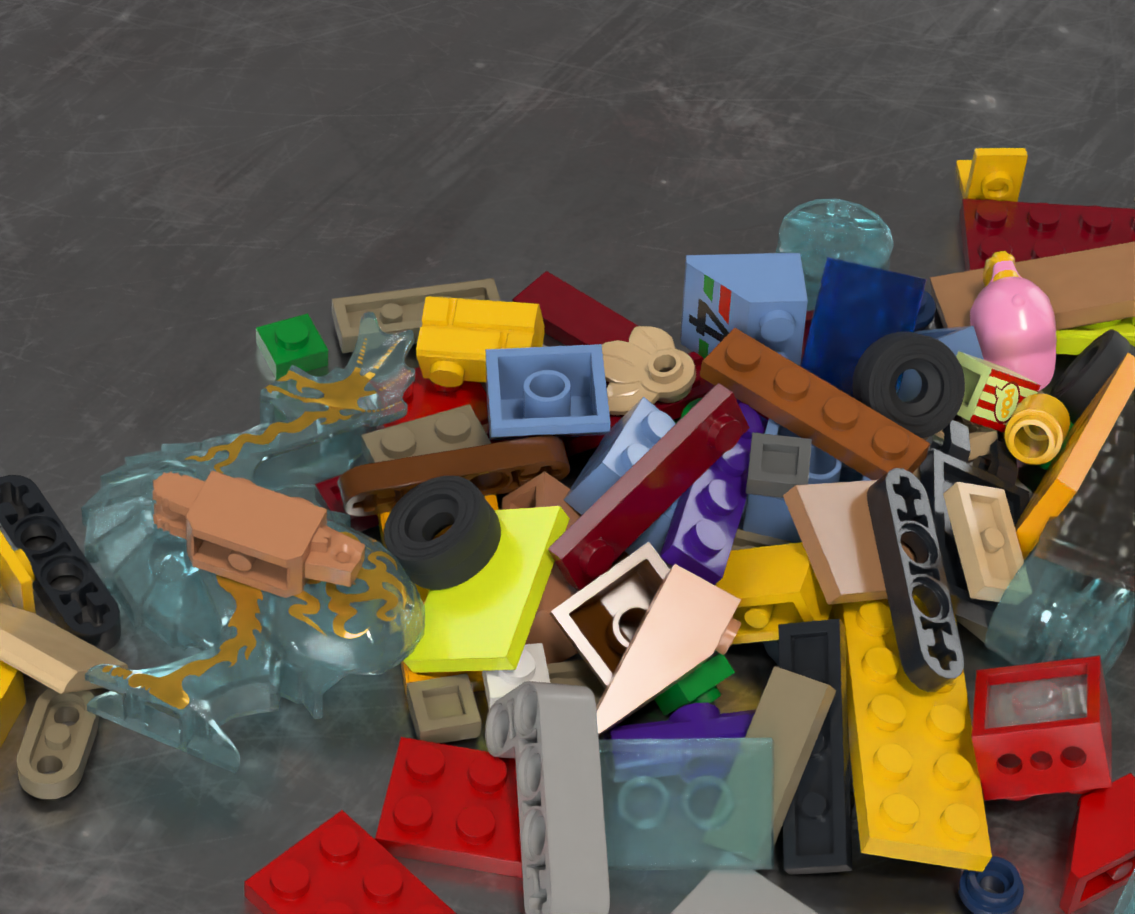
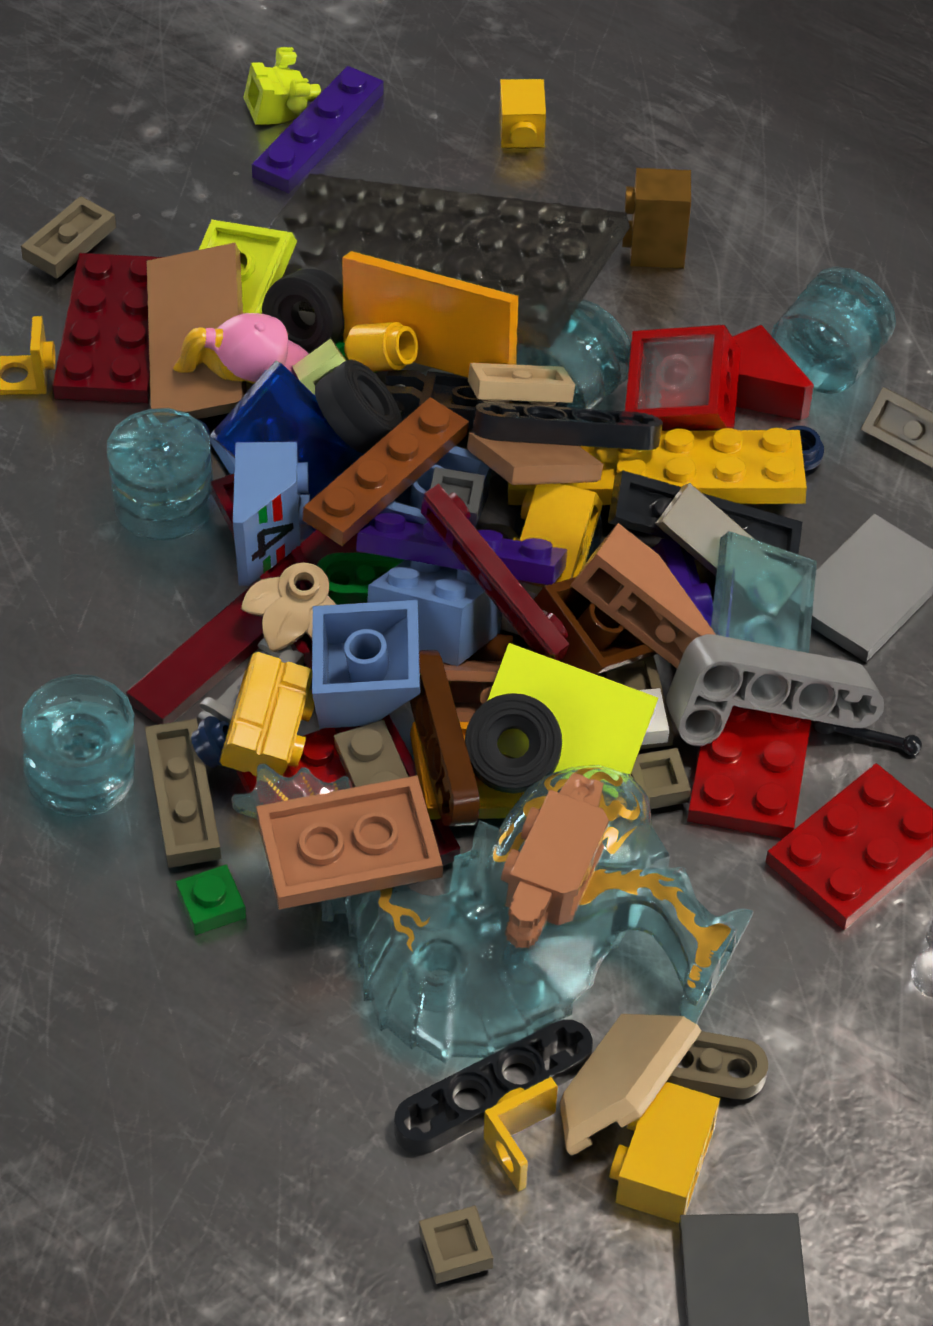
camera: 85 degrees left, 5 degrees up
none -> clear light blue wheel [21,674,135,817]
none -> nougat plate [256,775,443,910]

